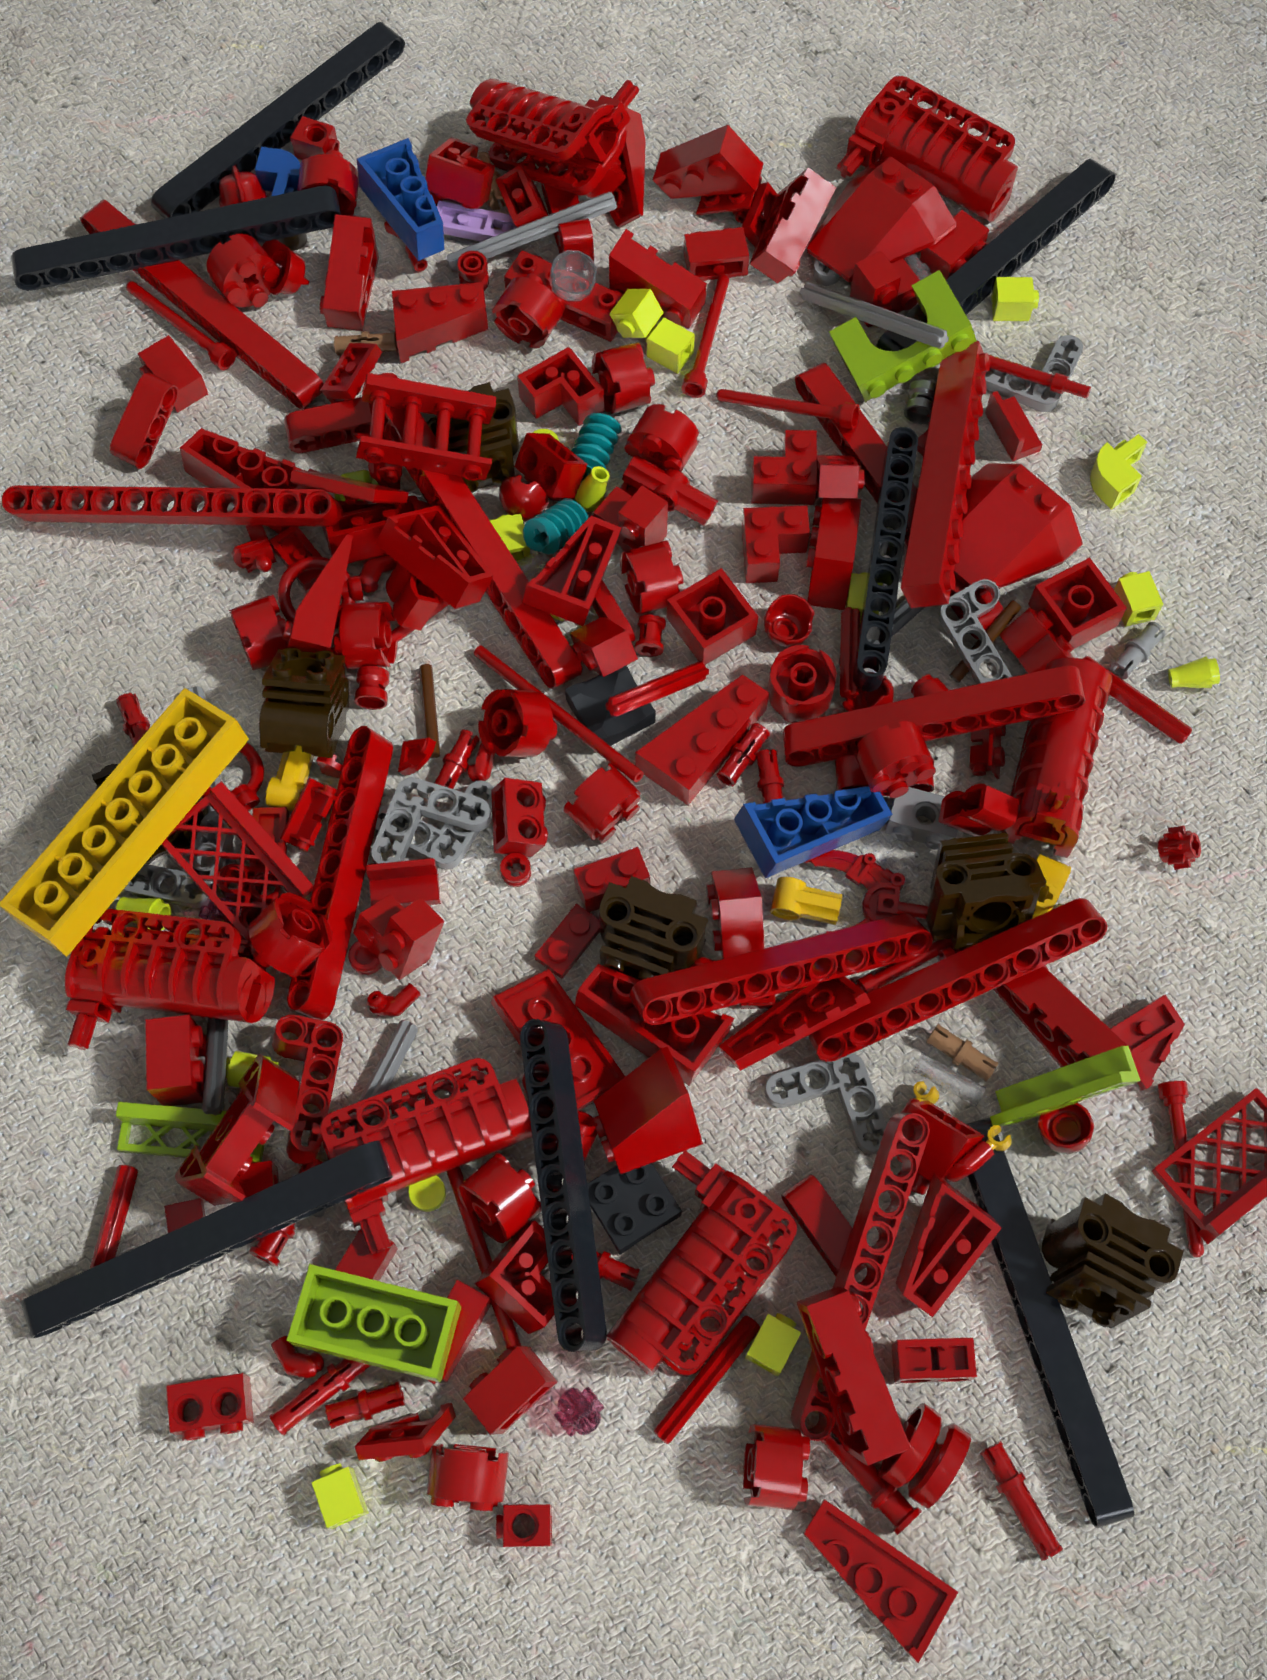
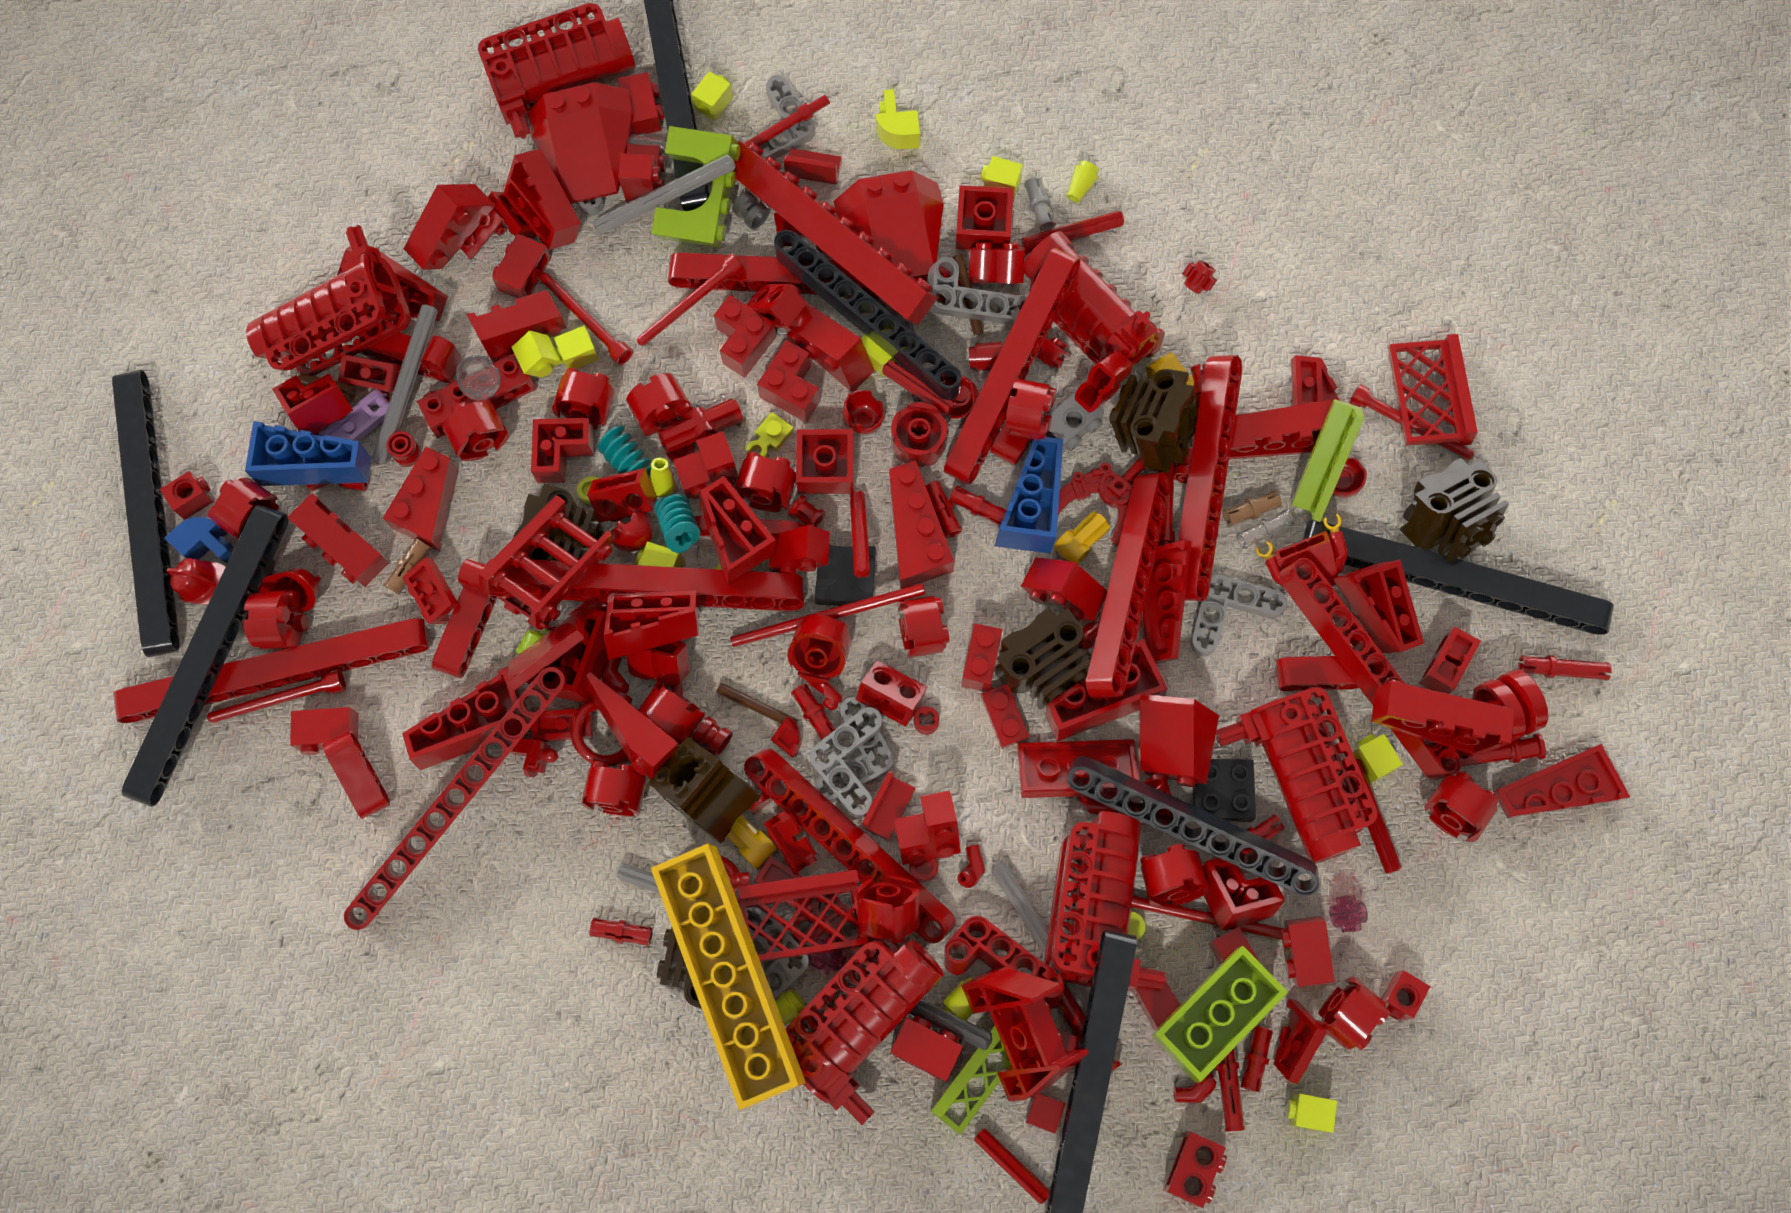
camera: 55 degrees left, 5 degrees up
none -> neon yellow plate [746,412,794,457]

